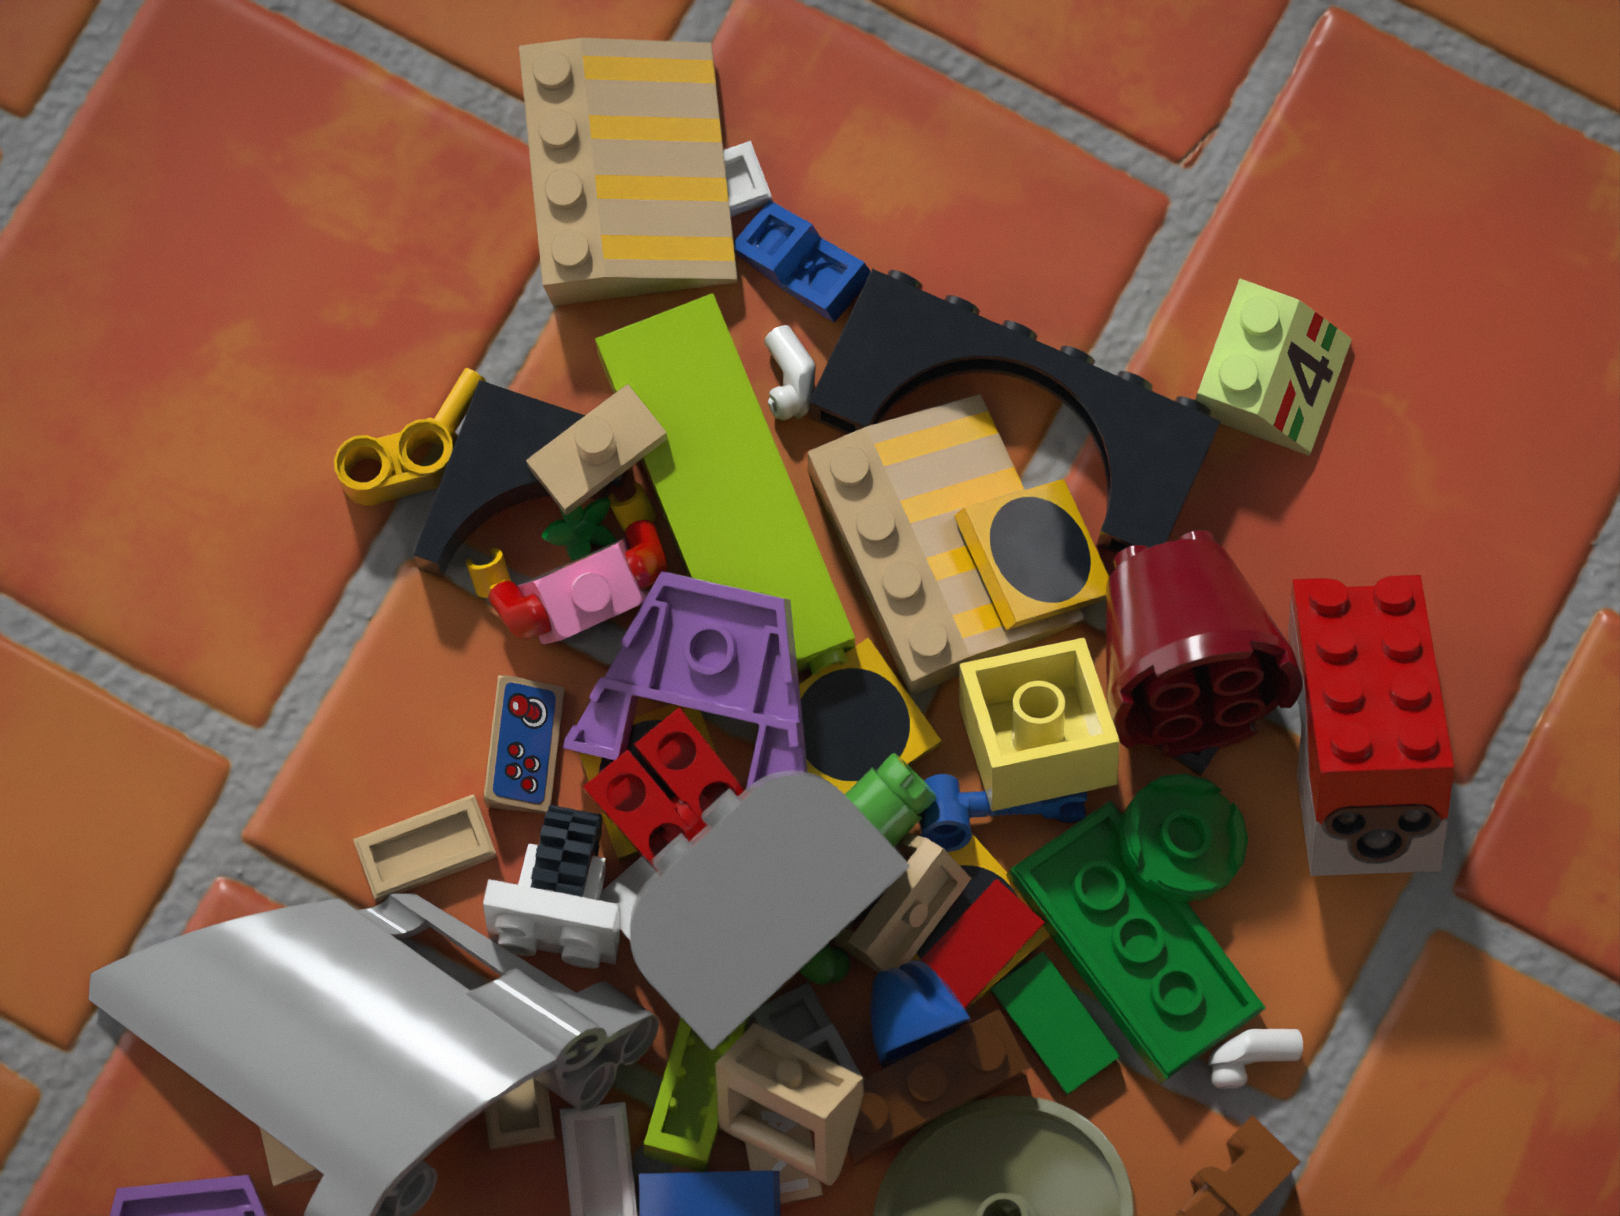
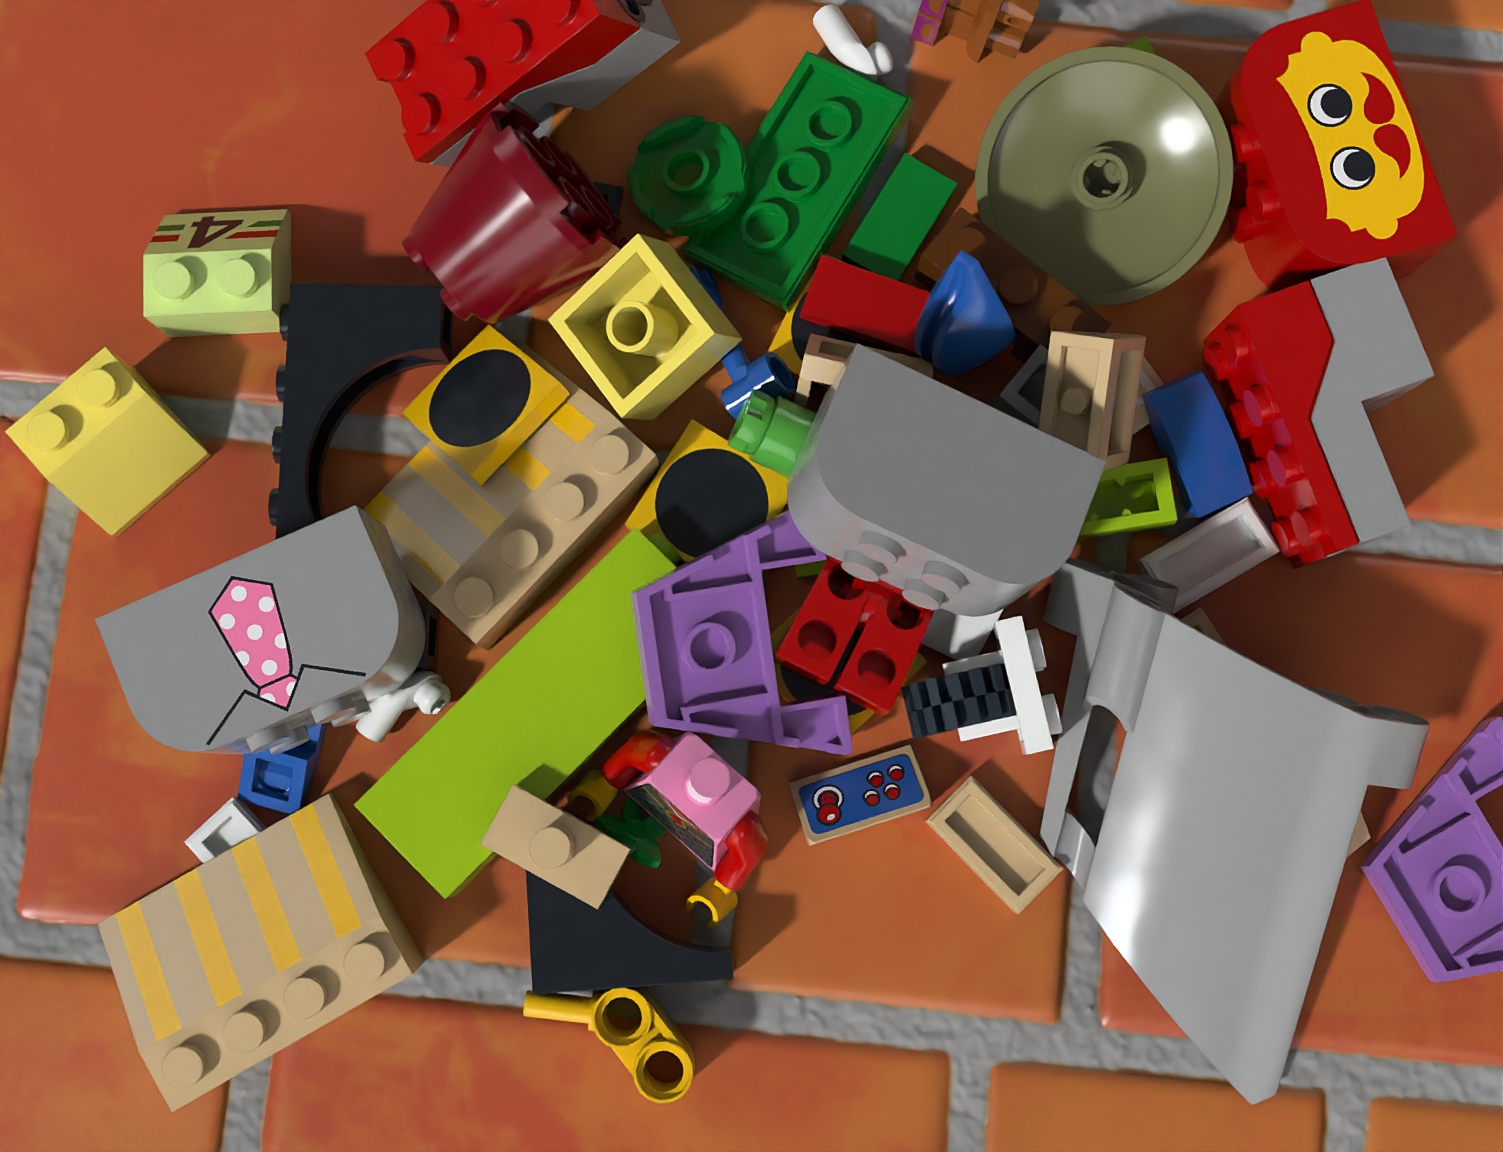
camera: 115 degrees left, 5 degrees up
none -> light yellow slope [5,347,212,538]
none -> light grey brick [95,505,426,755]

